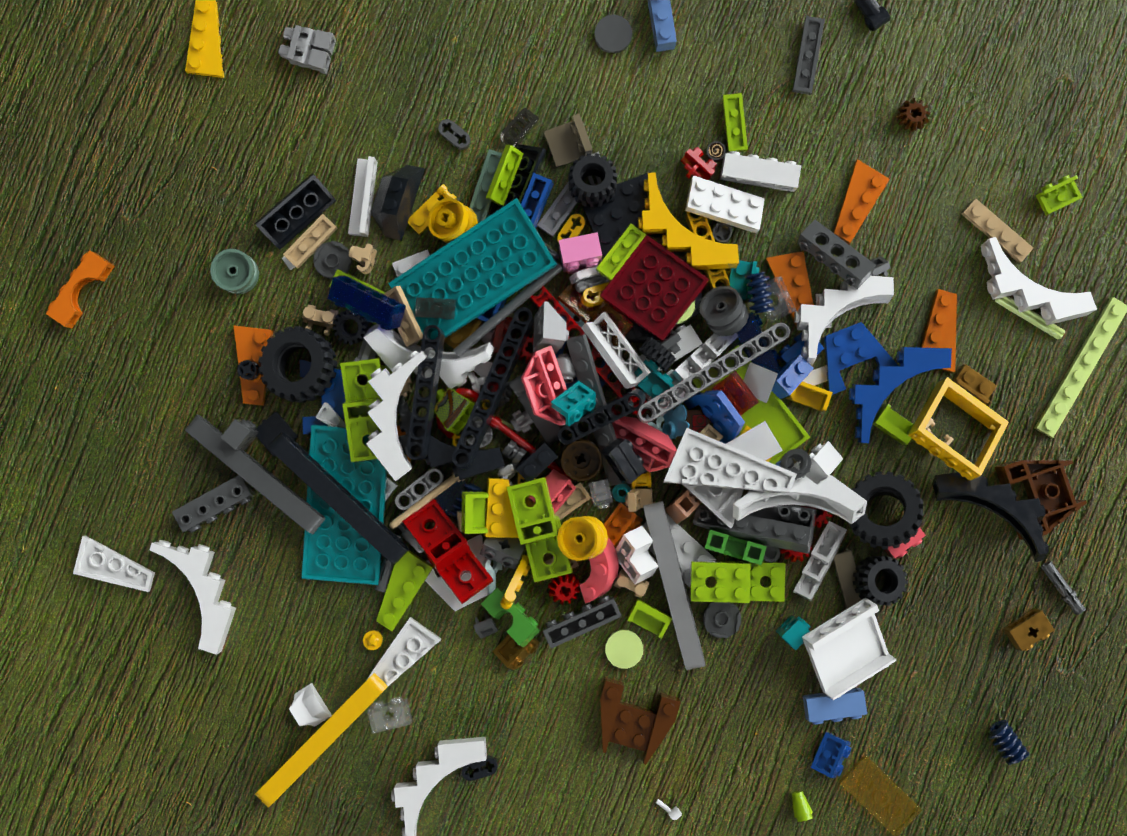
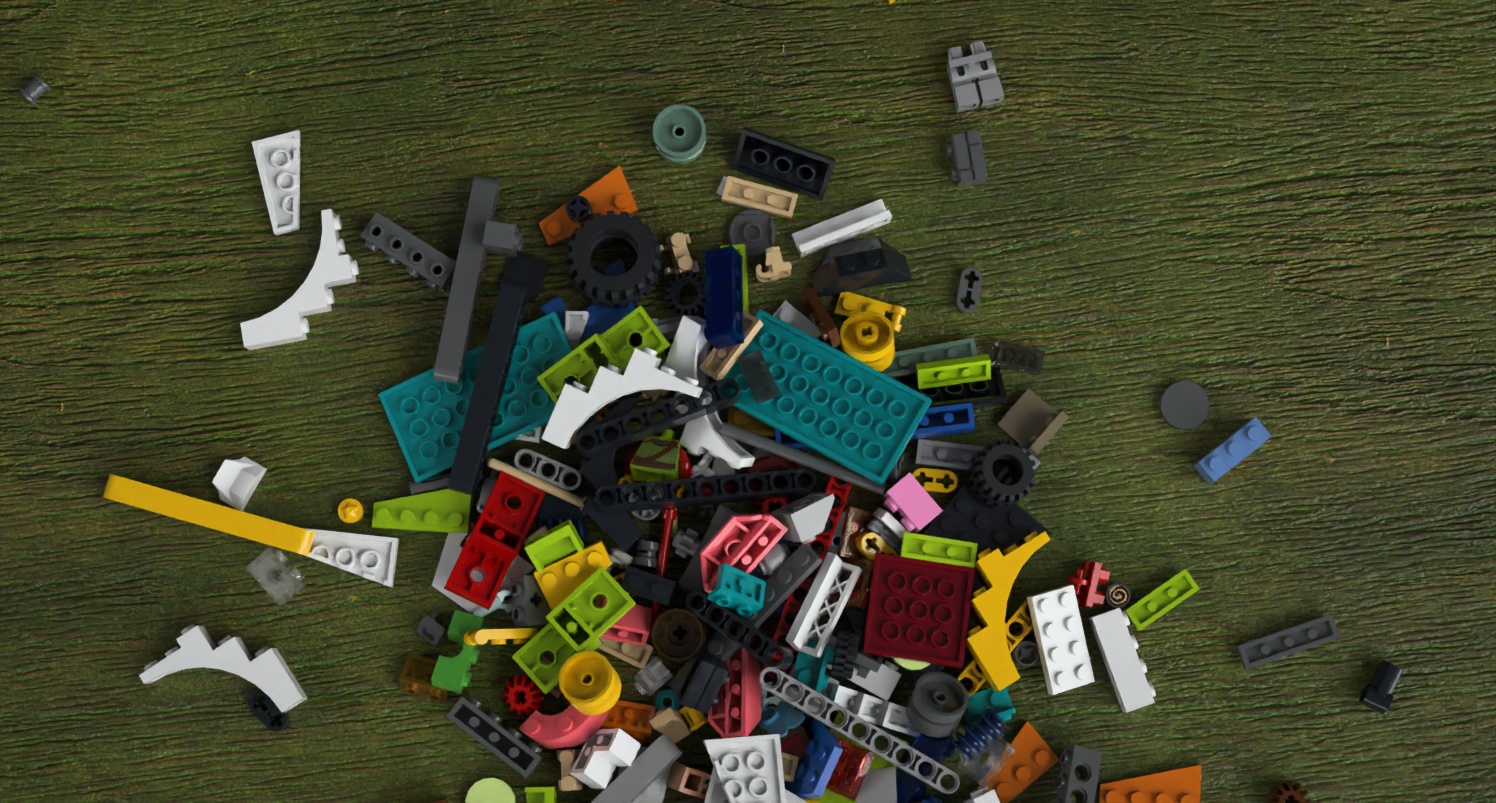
camera: 65 degrees right, 5 degrees down
none -> reddish brown plate [800,287,842,348]
none -> dark grey brick [946,131,988,187]

